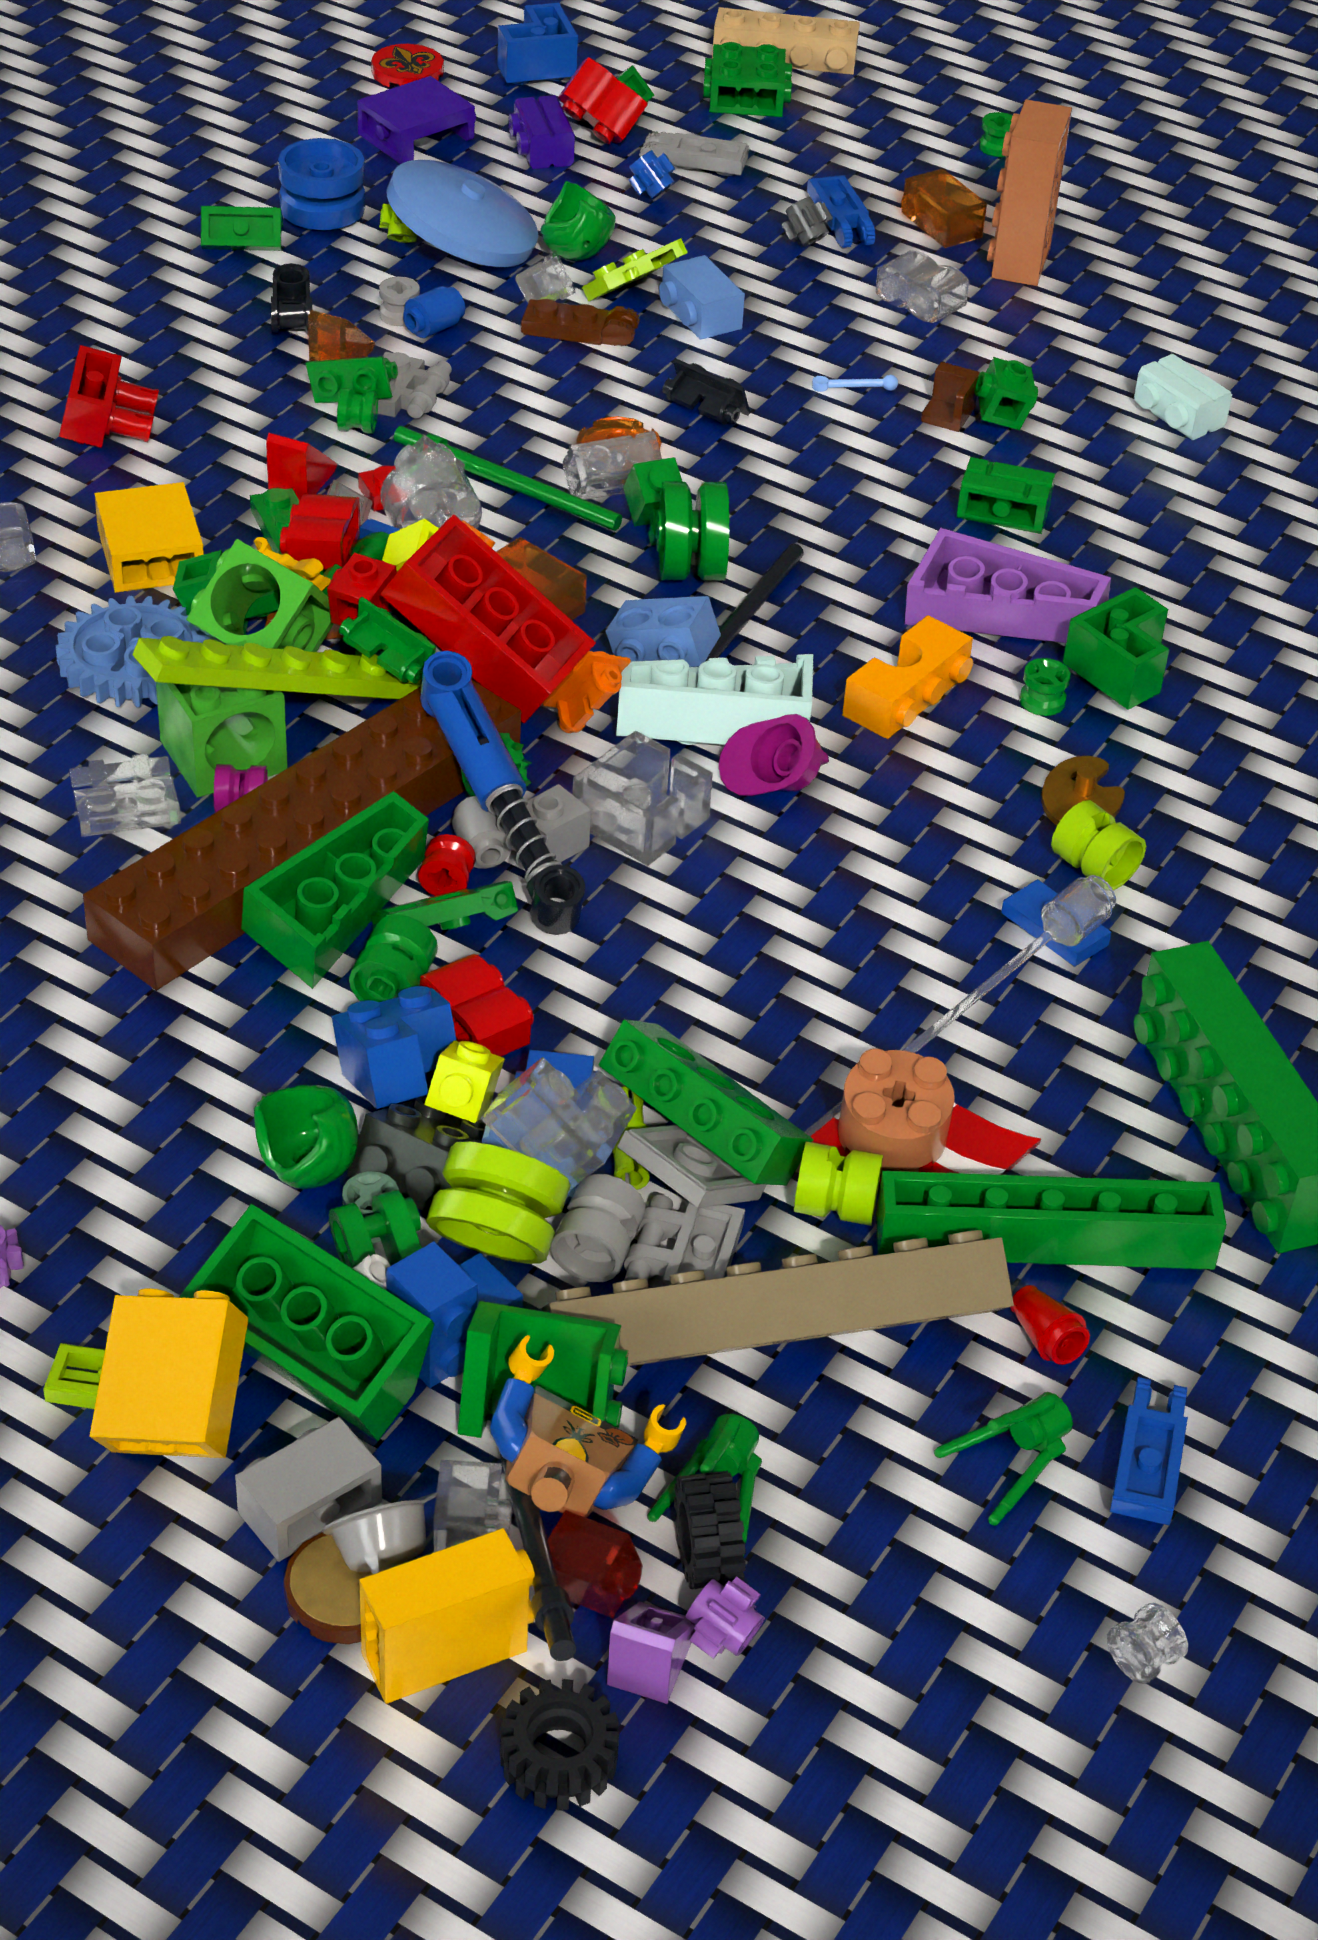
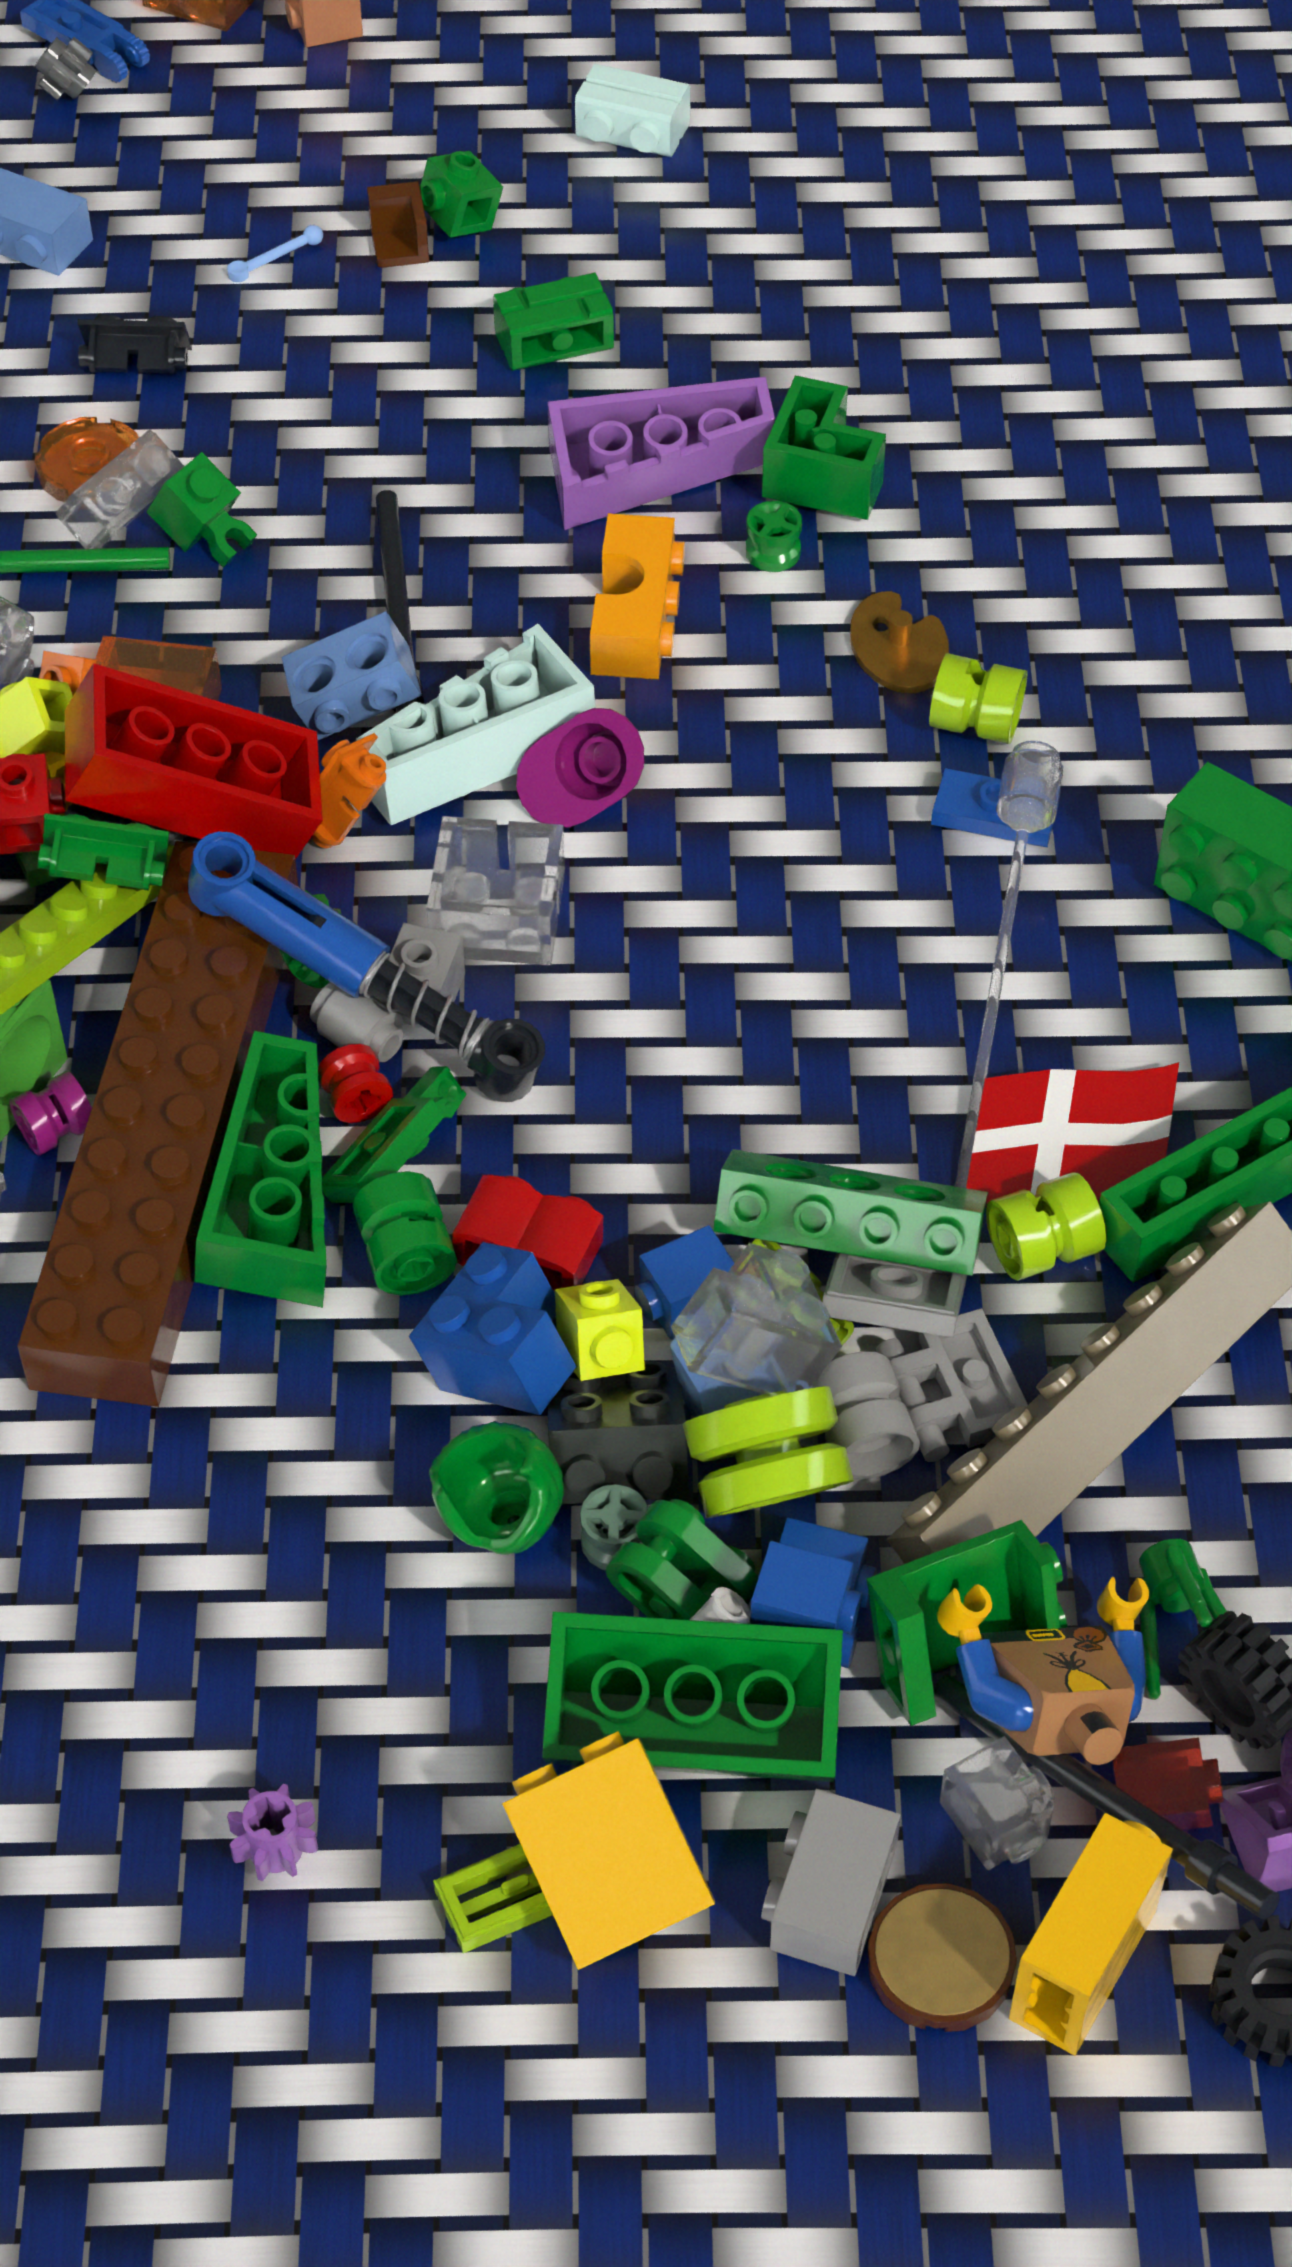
camera: 30 degrees left, 10 degrees up
light grey piece [322,1492,438,1574] -> none
green wheel [656,481,729,581] -> none
nougat brick [838,1049,954,1176] -> none
clear brick [876,251,969,323] -> none

